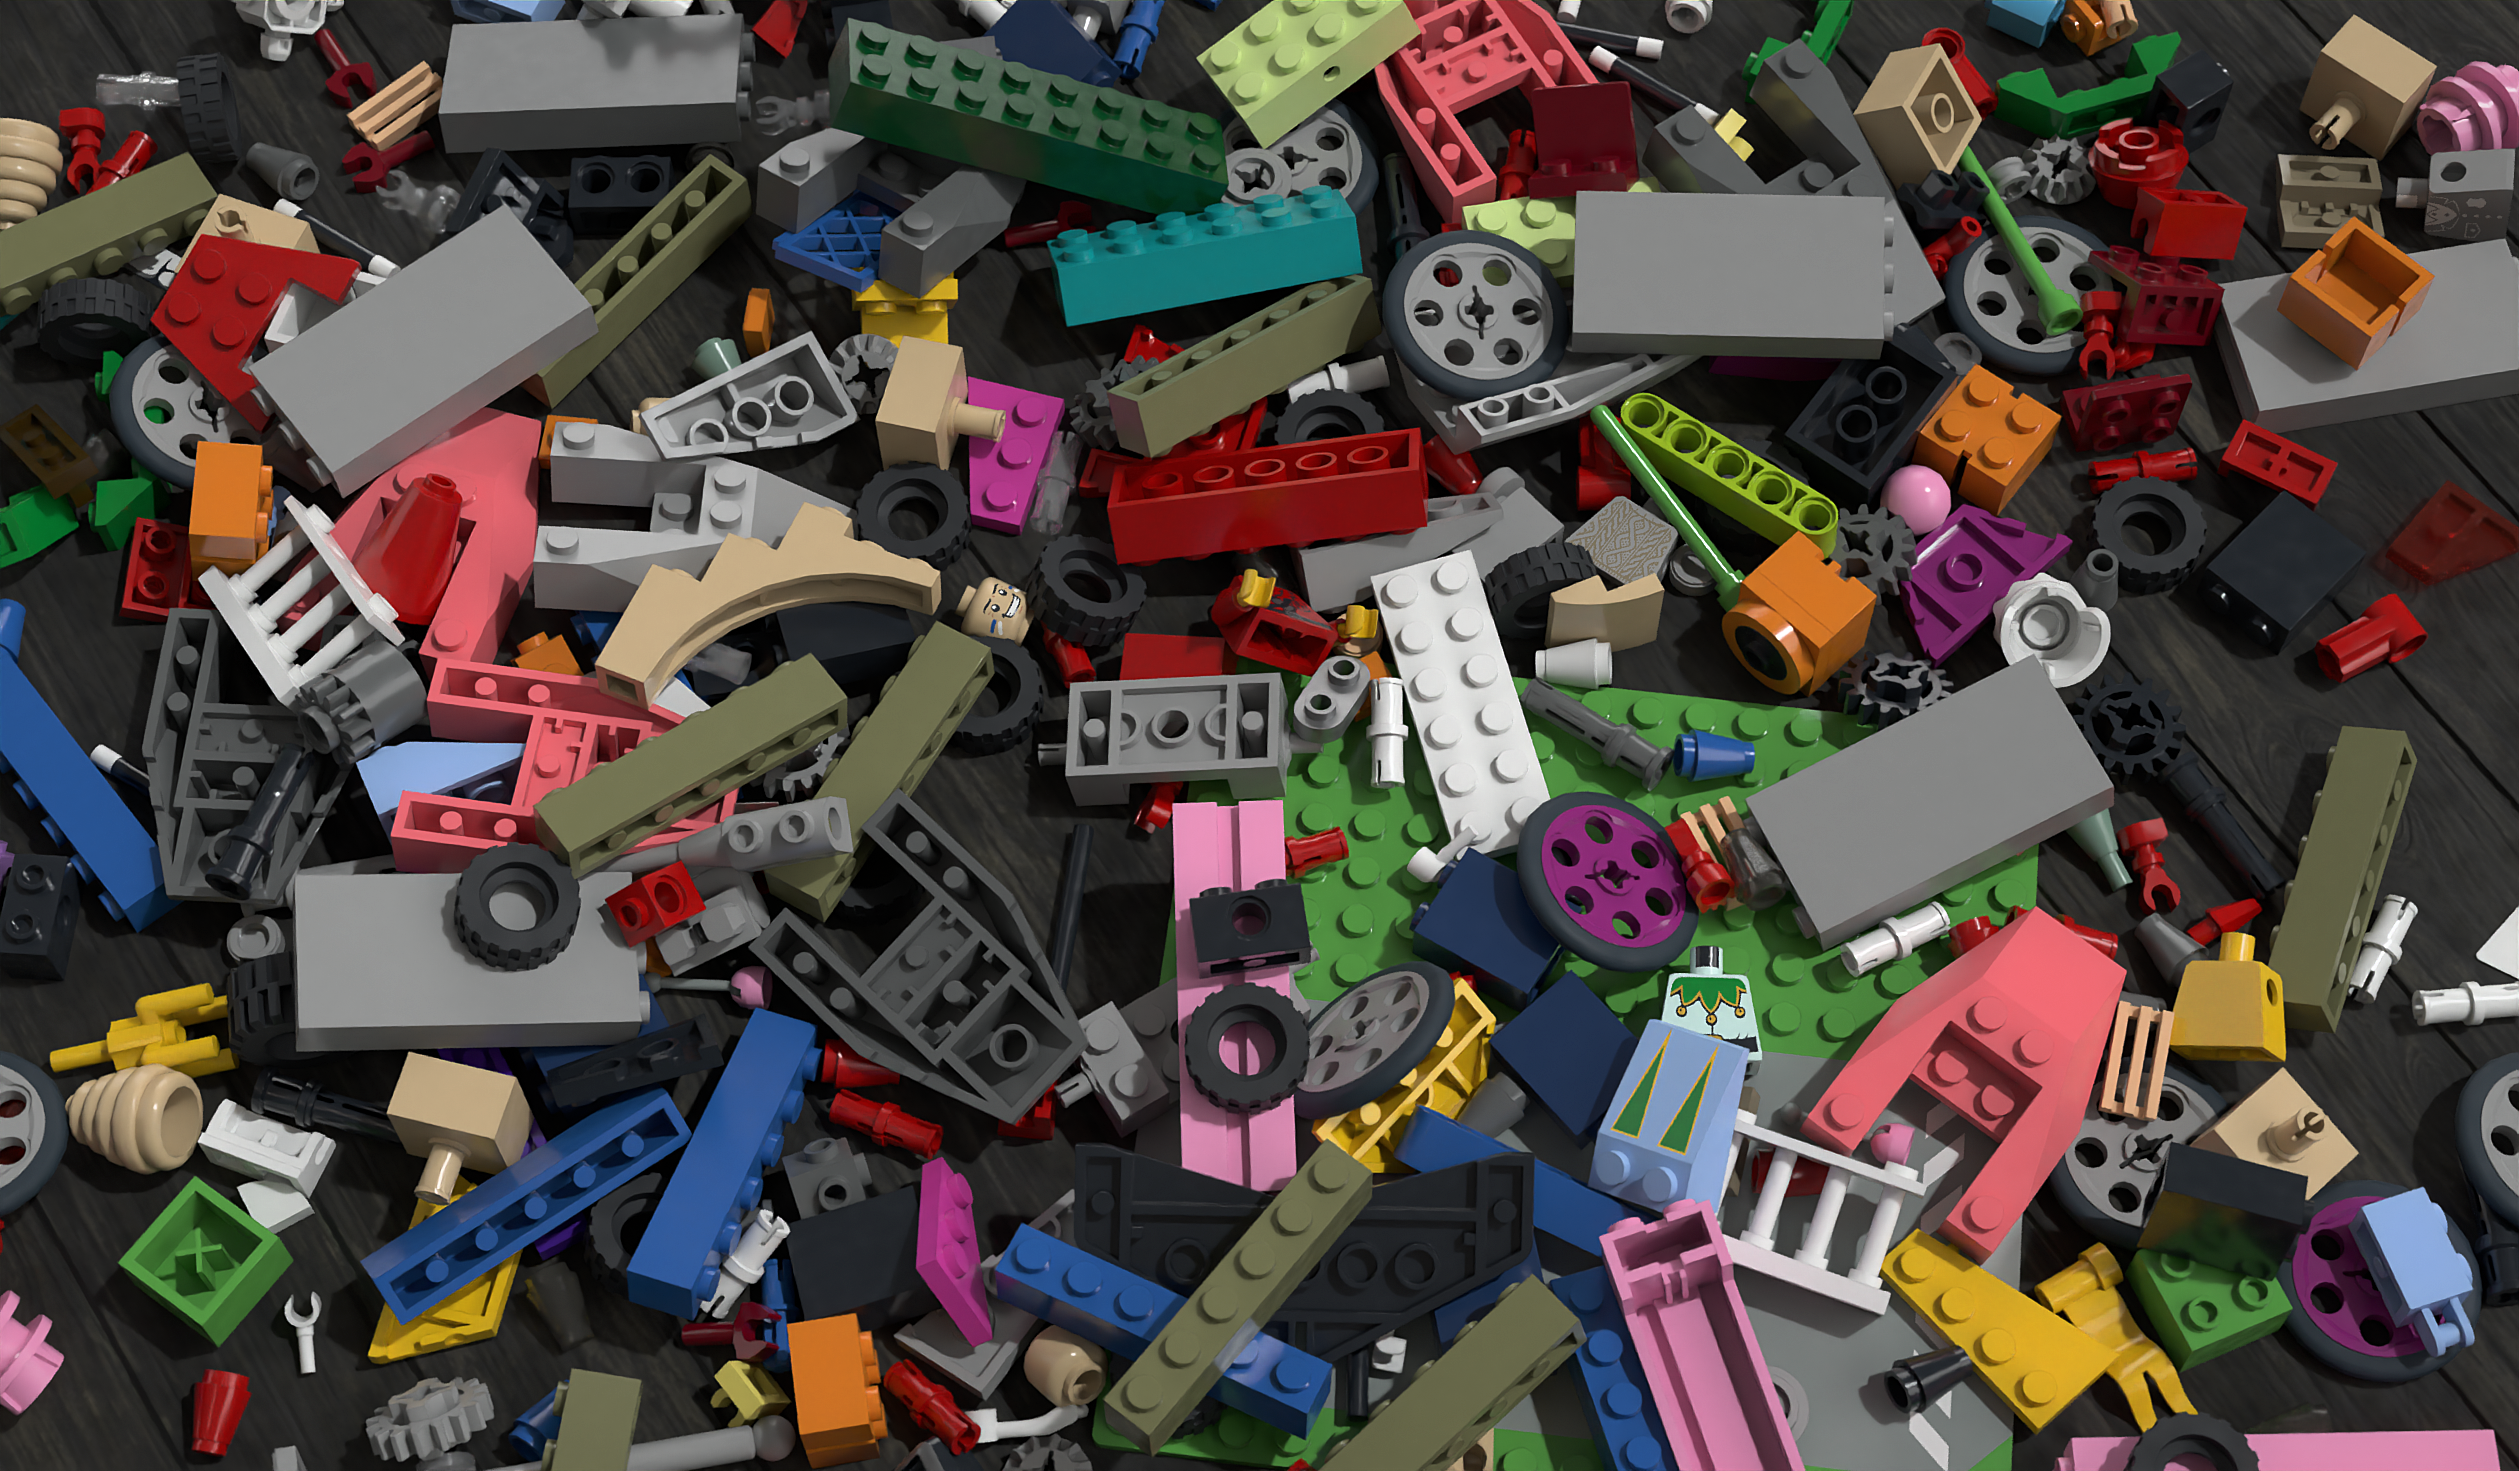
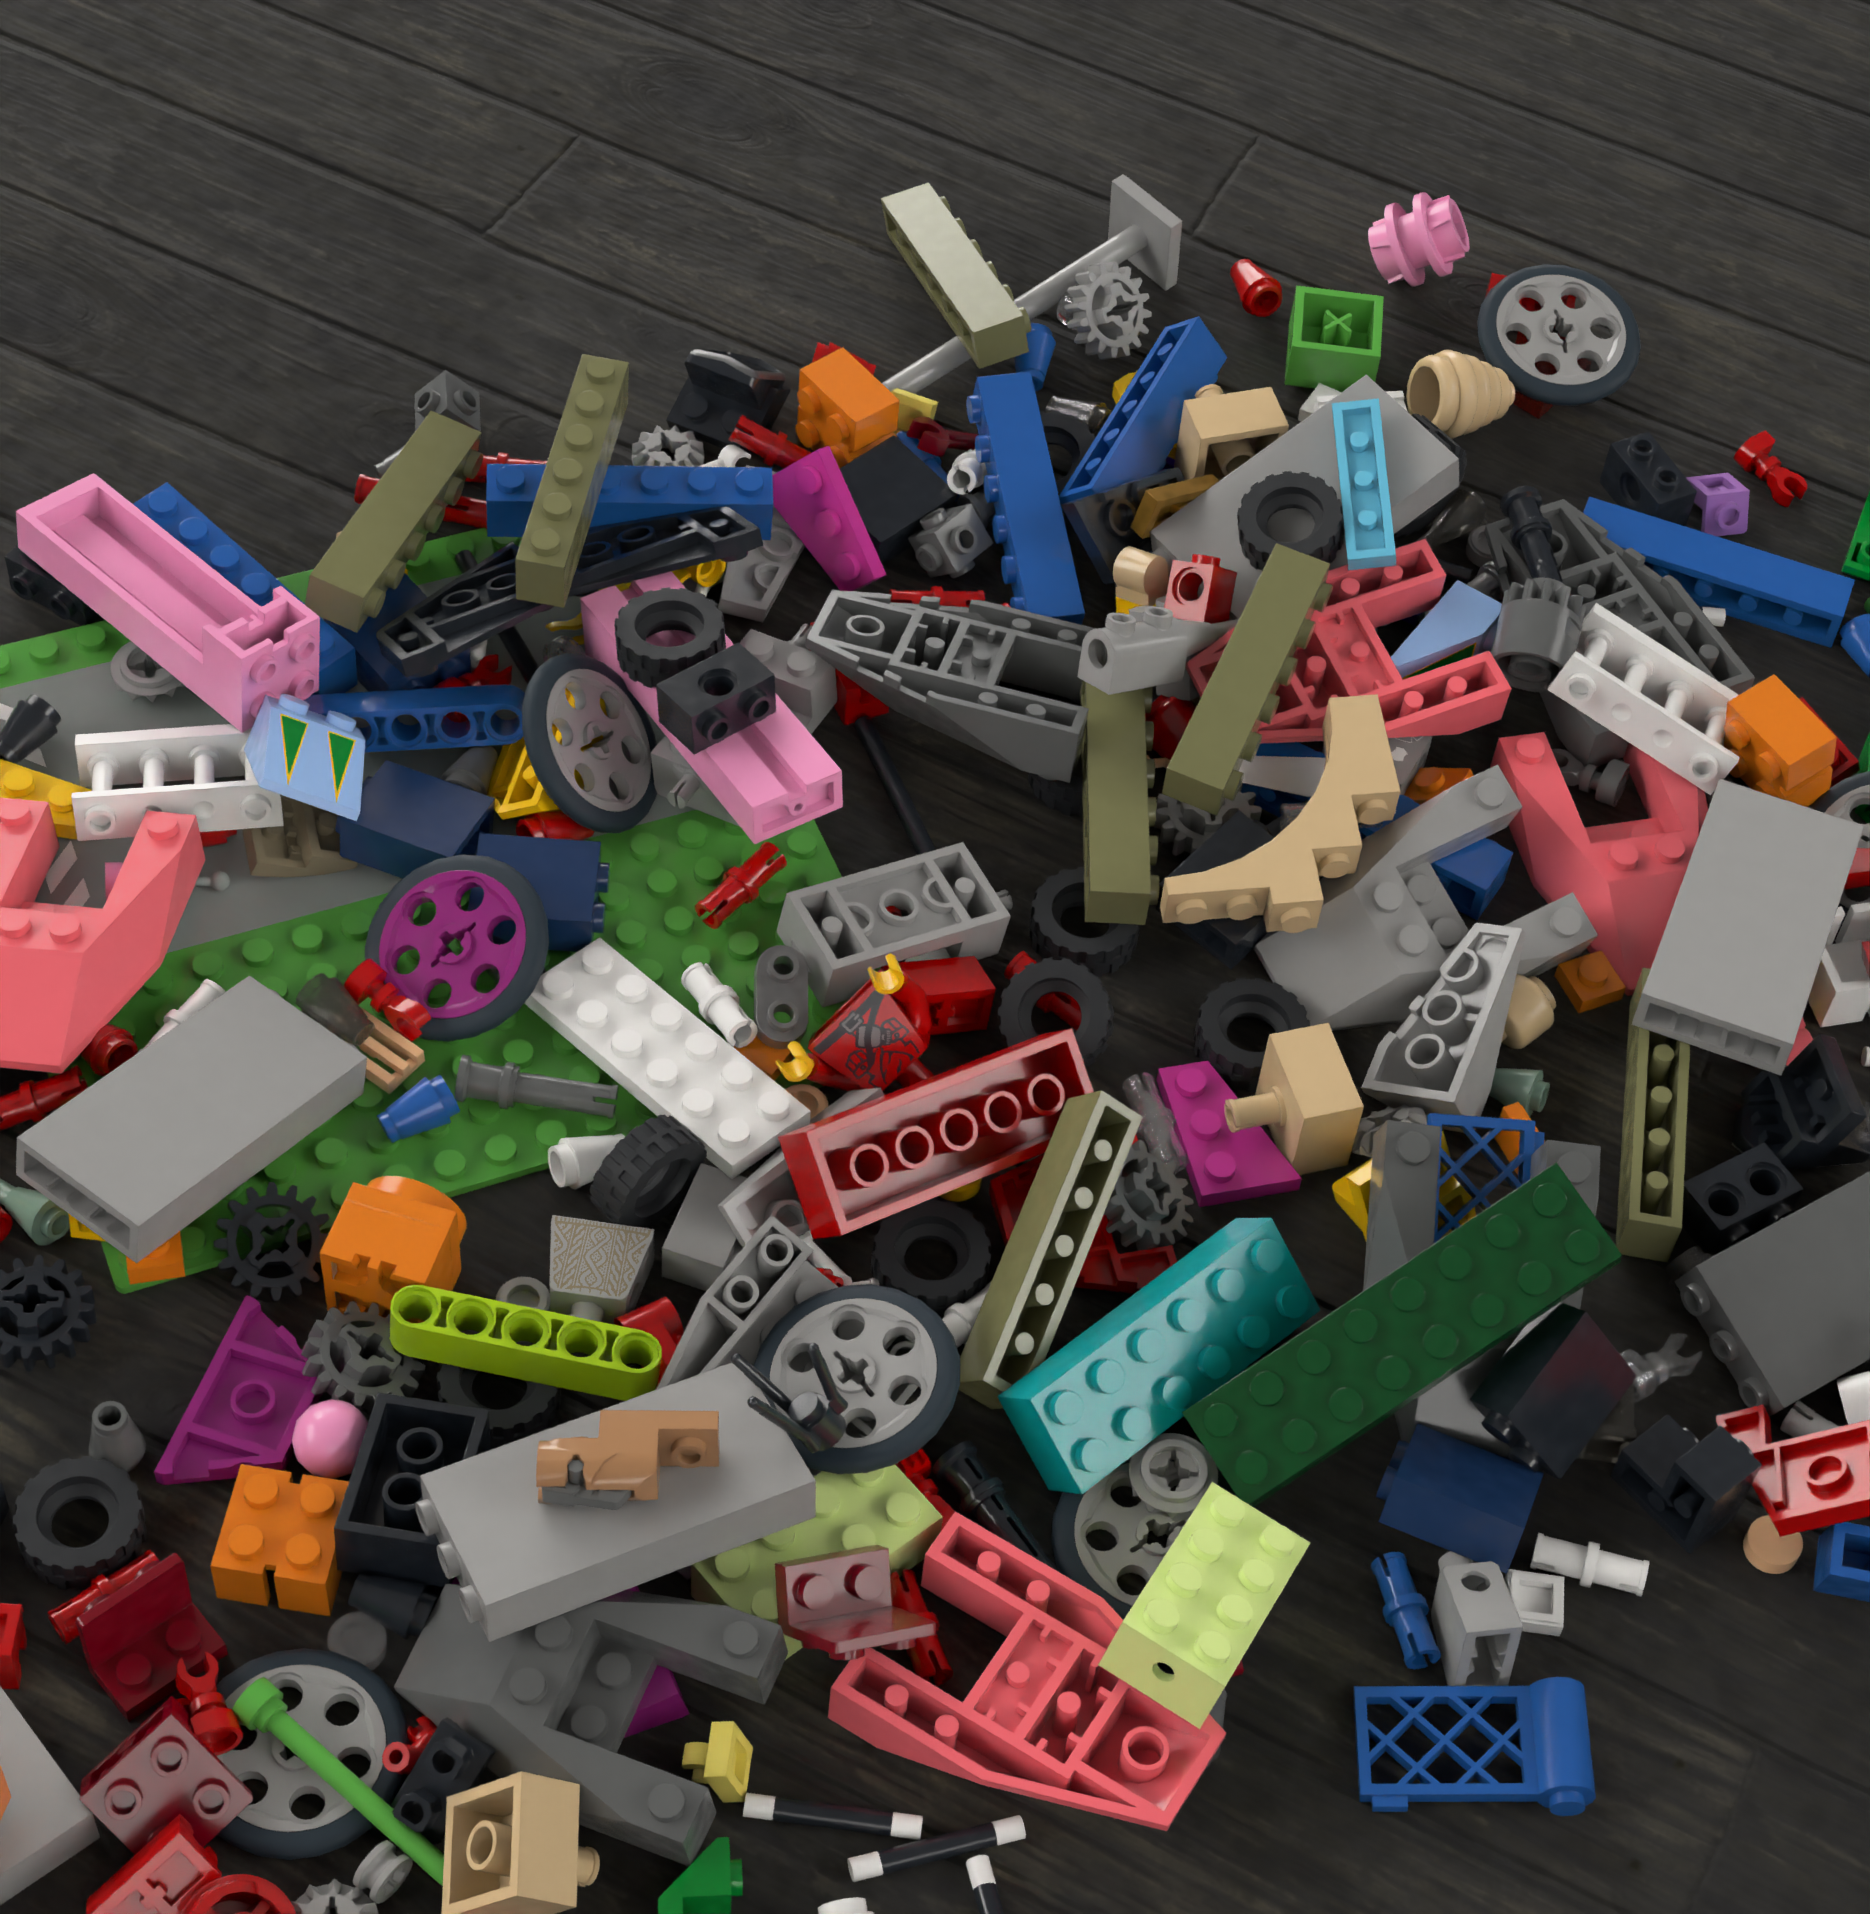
camera: 145 degrees right, 10 degrees down
yellow plant [50,983,239,1078] -> none
white hand [285,1292,321,1374] -> none
red cone [352,473,463,625] -> none
tan head [955,577,1035,647] -> none
white hand [1407,825,1478,882] -> none
tan slope [1545,573,1664,652] -> none
bright green piece [1590,405,1750,612] -> none
torso [1660,946,1762,1075] -> none
white hat [1993,573,2110,688] -> none
none -> medium nougat plate [536,1410,720,1510]
none -> black plant [731,1343,848,1453]
none -> tan leg [1113,546,1169,615]
none -> pearl gold plate [1131,474,1219,539]
none -> medium azure plate [1332,398,1396,570]

